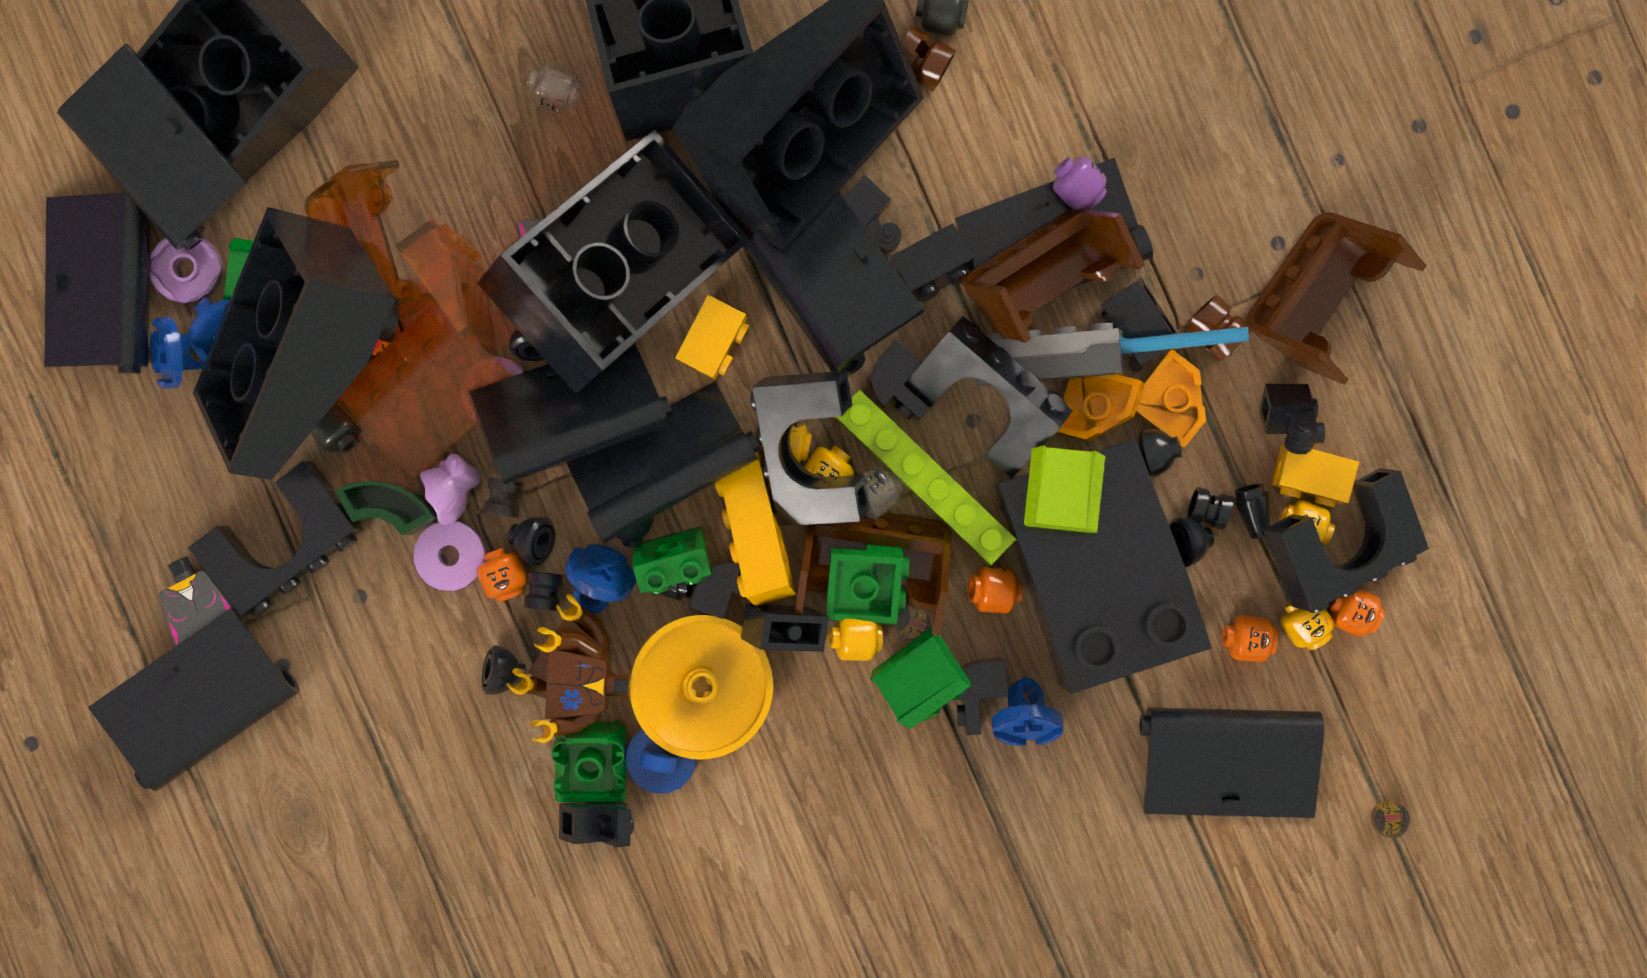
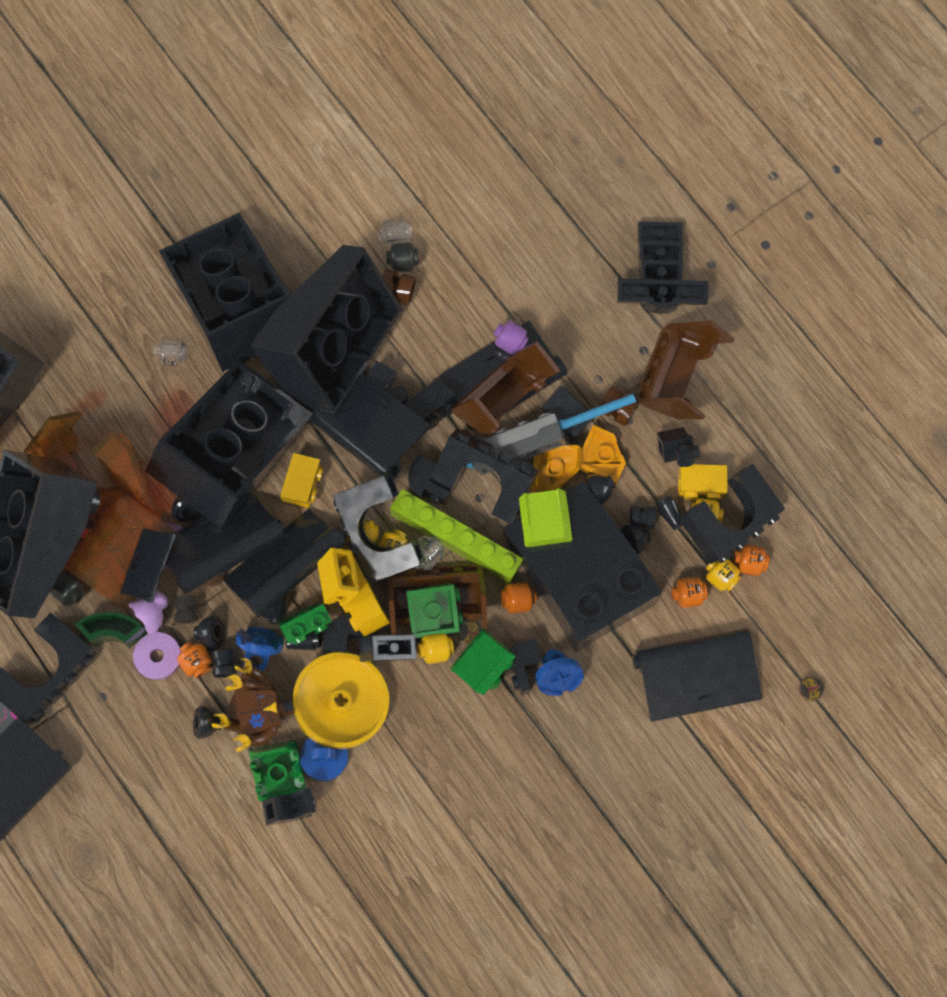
camera: 20 degrees left, 15 degrees down
none -> black door [120,528,177,603]
none -> yellow brick [317,547,360,607]
none -> black slope [617,221,708,314]

